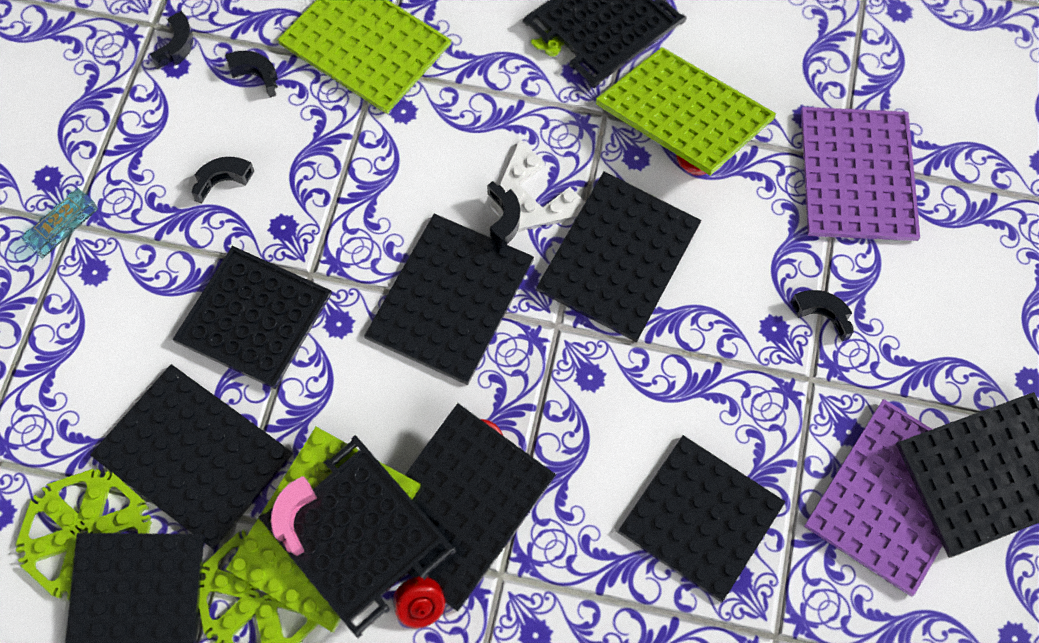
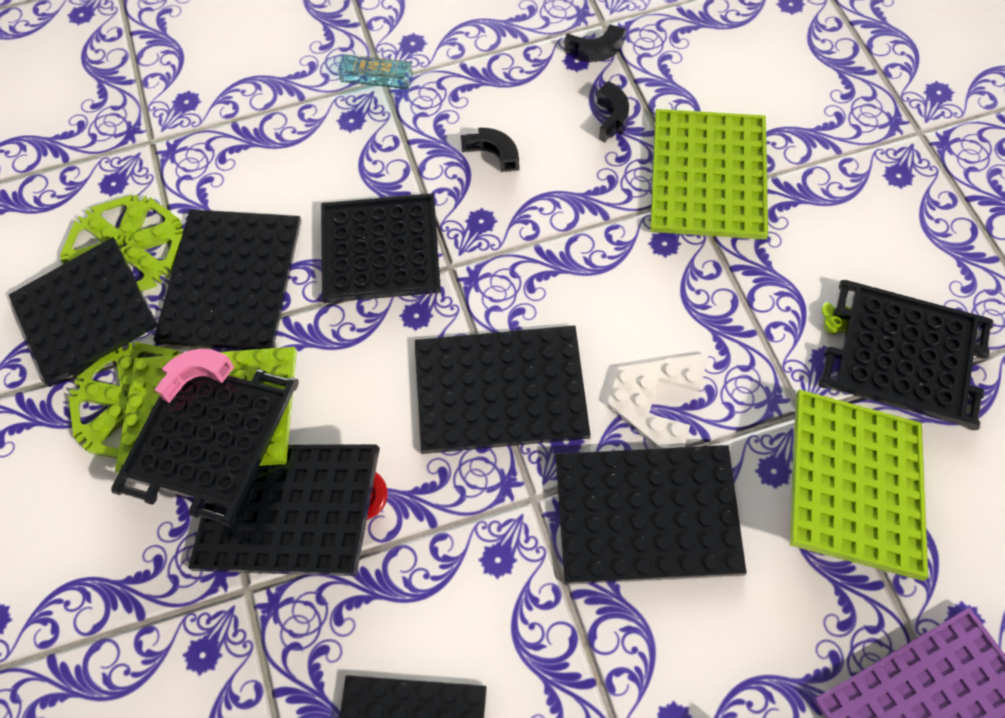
camera: 65 degrees right, 5 degrees down
red wheel [393,577,445,628] -> none
black arch [487,181,520,248] -> none

